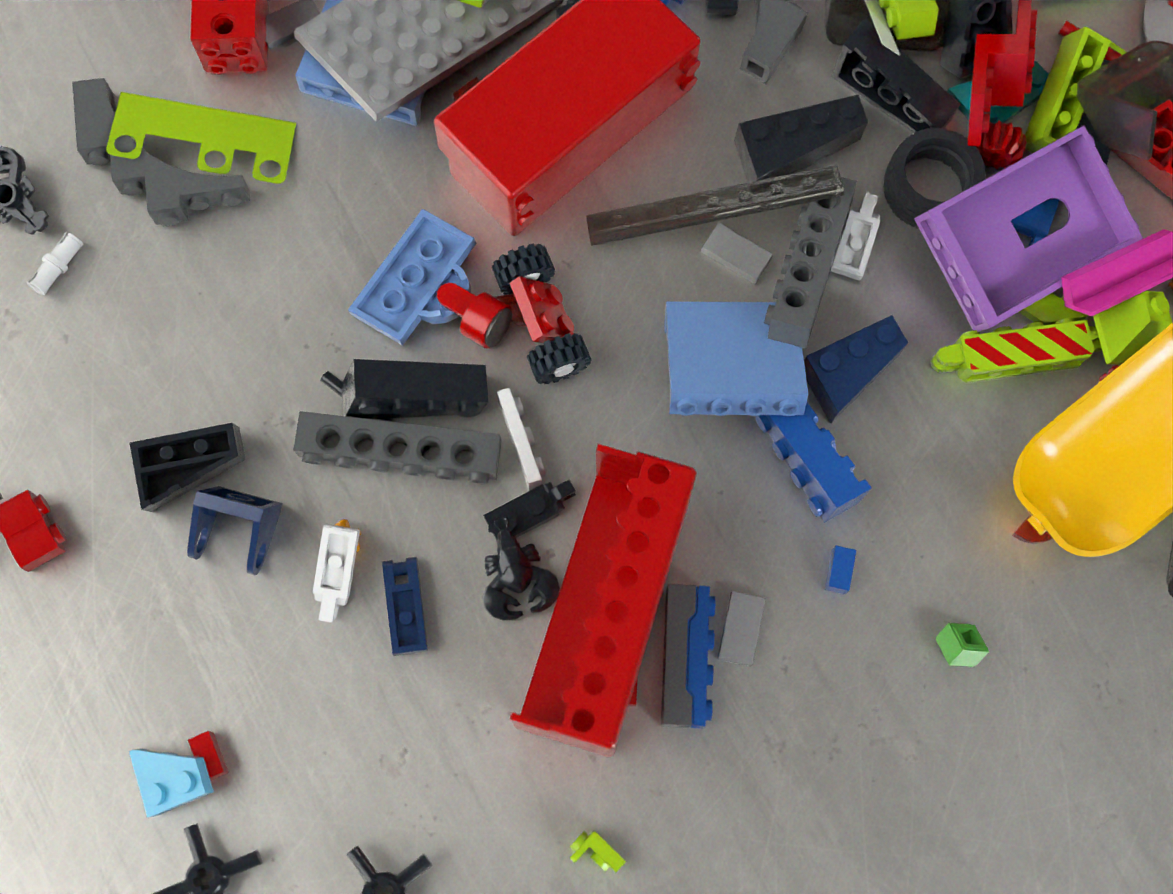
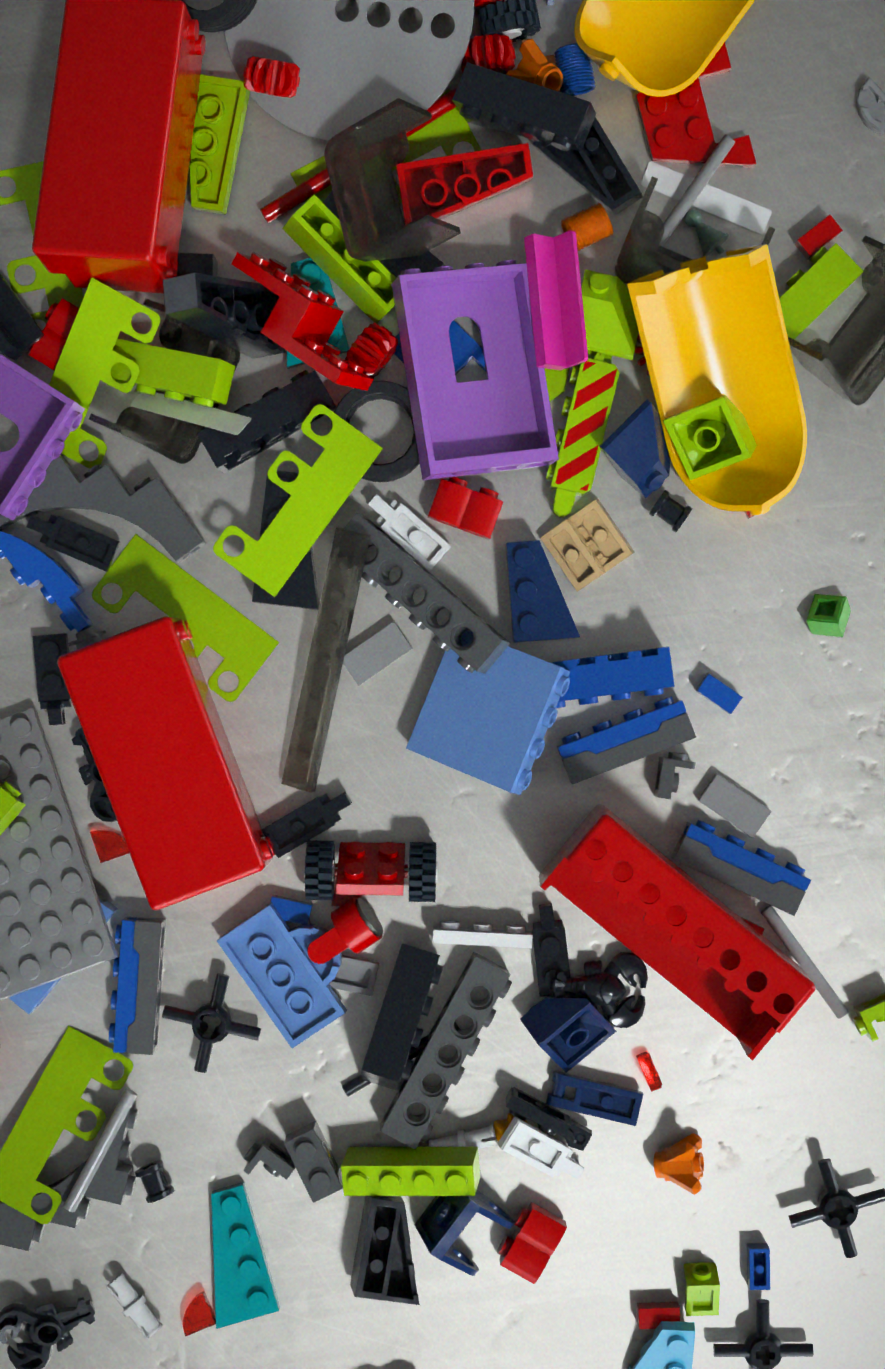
camera: 60 degrees left, 15 degrees up
none -> light grey bar [63,1088,137,1212]
none -> lime piece [92,534,279,702]
none -> piece [109,916,166,1055]
none -> black bush [135,1160,175,1203]
none -> black bar [162,973,261,1073]
none -> clear red tile [183,1291,216,1337]
none -> teal wing [211,1182,280,1329]
none -> lime piece [213,404,383,597]
none -> dark grey bracket [243,1138,295,1180]
none -> black hinge [262,792,352,858]
none -> blue piece [270,895,313,924]
none -> dark grey brick [284,1121,343,1203]
none -> light grey tile [329,955,379,996]
none -> lime brick [341,1146,480,1196]
none -> red brick [427,477,504,540]
none -> white pin [429,1125,498,1149]
none -> red brick [497,1202,567,1284]
none -> black hinge [506,1087,592,1151]
none -> dark blue slope [520,998,617,1073]
none -> tan slope [540,498,635,592]
none -> piece [557,696,696,785]
none -> dark blue slope [600,399,670,498]
none -> clear red tile [636,1051,662,1092]
none -> black bush [649,490,693,533]
none -> dark grey bracket [654,752,696,799]
none -> orange rock [654,1133,704,1195]
none -> lime slope [663,395,757,480]
none -> lime bracket [683,1262,720,1316]
none -> blue piece [747,1243,771,1290]
none -> light grey bar [761,905,849,1019]

